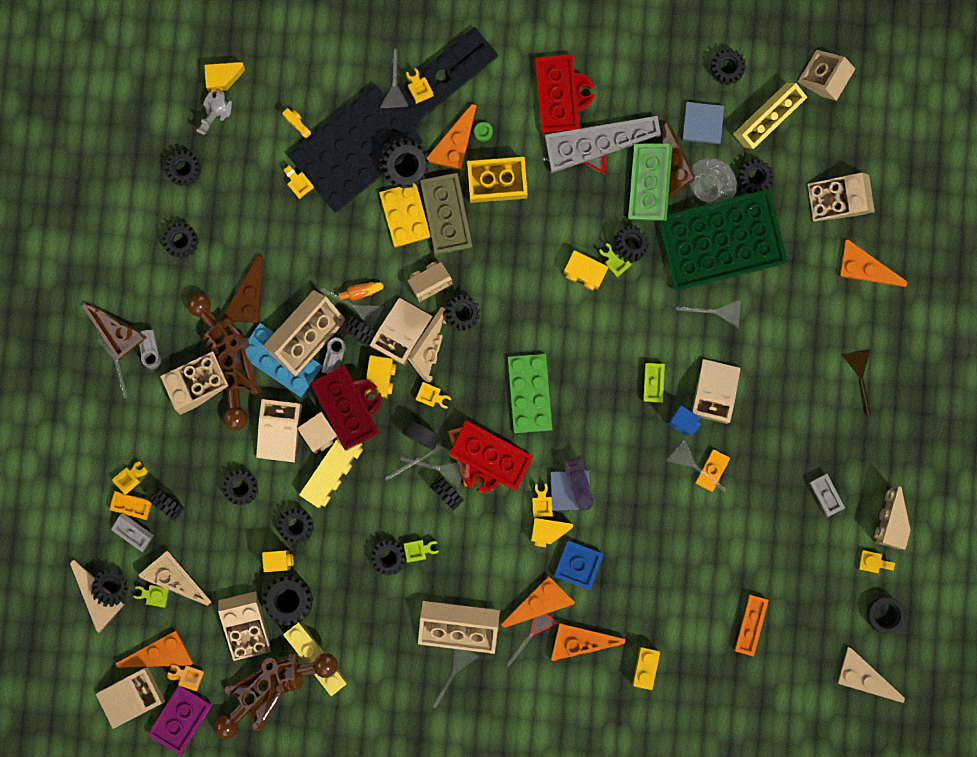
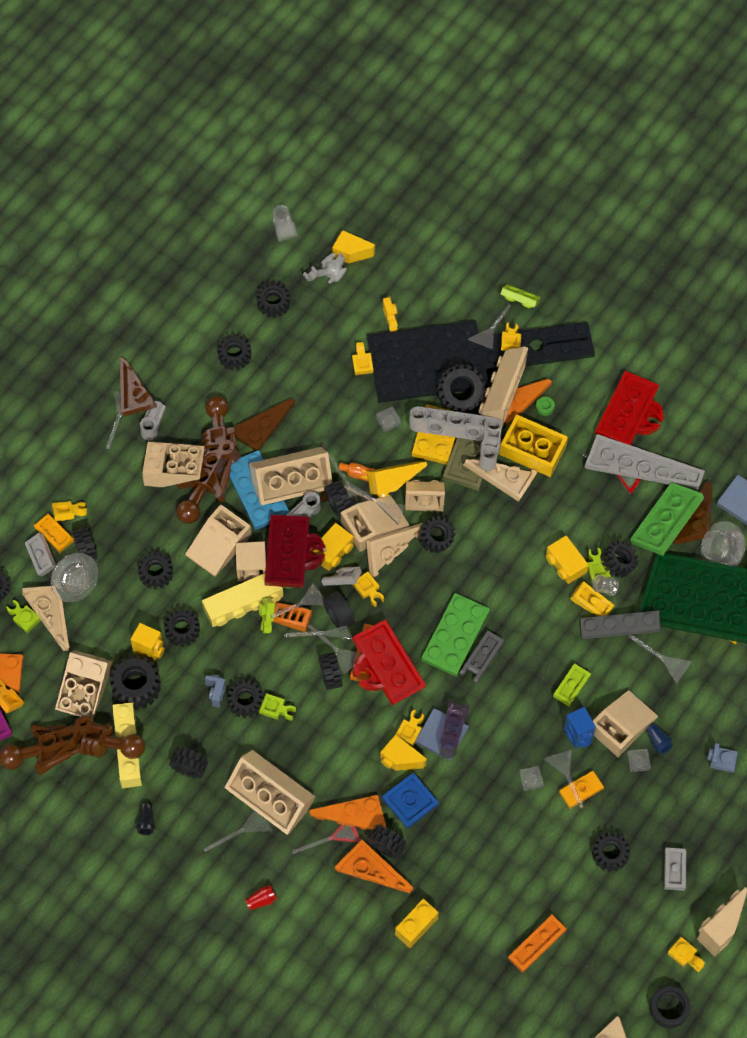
camera: 30 degrees right, 20 degrees down
none -> clear helmet [50,553,99,602]
none -> black cone [135,804,156,835]
none -> black tyre [169,748,209,779]
none -> sand blue bracket [205,675,226,708]
none -> red cone [245,885,277,910]
none -> lime plate [259,597,275,633]
none -> clear piece [270,583,324,618]
none -> clear piece [273,205,297,242]
none -> orange slope [273,602,312,632]
none -> light grey tile [321,567,362,586]
none -> clear piece [344,485,405,525]
none -> yellow slope [367,461,427,497]
none -> black tyre [367,825,407,859]
none -> clear plate [376,407,401,432]
none -> light grey beam [409,407,502,471]
none -> dark grey hinge [460,631,504,684]
none -> tan wing [463,459,537,502]
none -> tan slope [479,347,528,427]
none -> lime plate [500,284,541,308]
none -> clear plate [519,766,544,791]
none -> yellow slope [570,582,614,617]
none -> dark grey plate [581,611,661,639]
none -> clear bush [592,575,619,596]
none -> black tyre [592,832,630,872]
none -> clear plate [627,749,651,772]
none -> dark blue cone [646,724,673,754]
none -> sand blue bracket [707,743,738,773]

